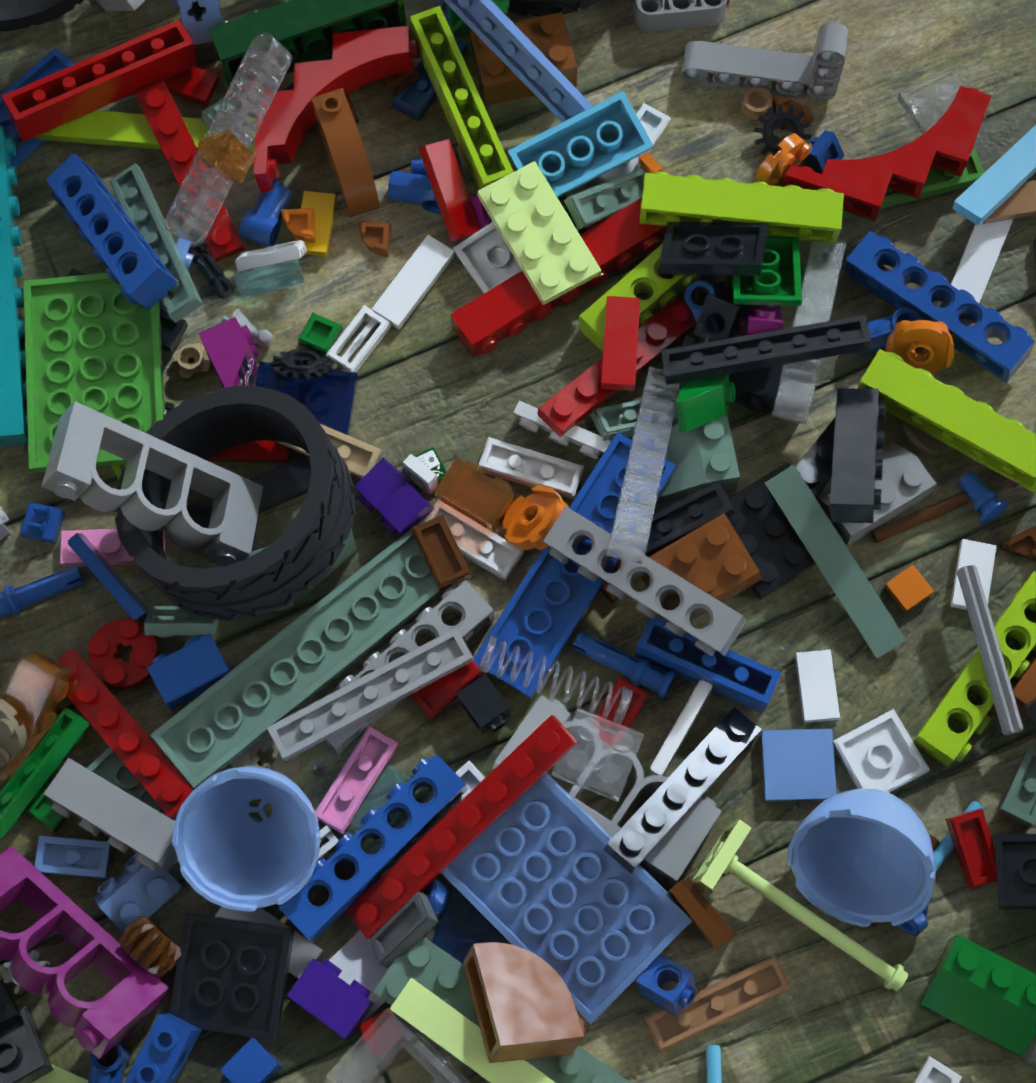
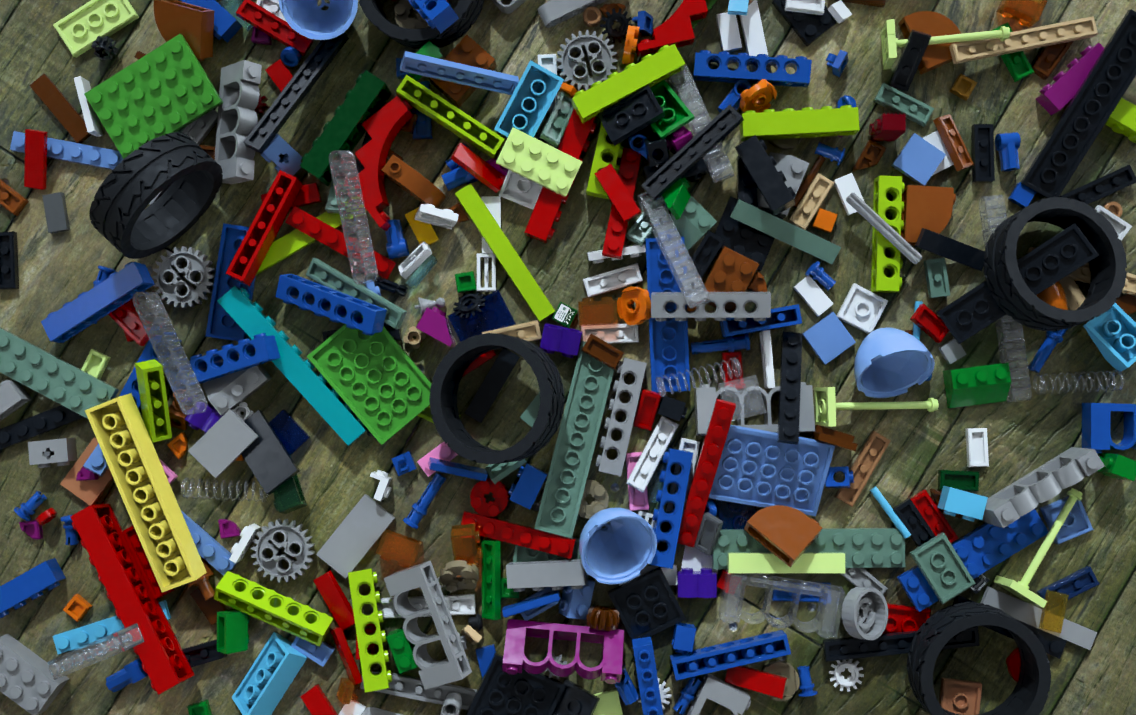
camera: 35 degrees left, 15 degrees up
light grey fence [41,401,263,566] -> none
clear orange tile [198,131,256,184] -> none
light grey plate [267,627,474,761] -> none
orange tile [281,208,315,243] -> none
white tile [403,454,438,494] -> none
none -> white plate [415,204,459,230]
none -> lime tile [454,183,555,322]
none -> blue tile [502,590,560,618]
none -> light grey gear [556,30,618,91]
none -> white tile [626,416,679,493]
none -> white tile [716,12,742,52]
none -> dark orange tile [747,271,767,292]
none -> tan tile [788,173,834,230]
none -> blue pin [805,261,836,290]
none -> light grey tile [938,339,967,365]

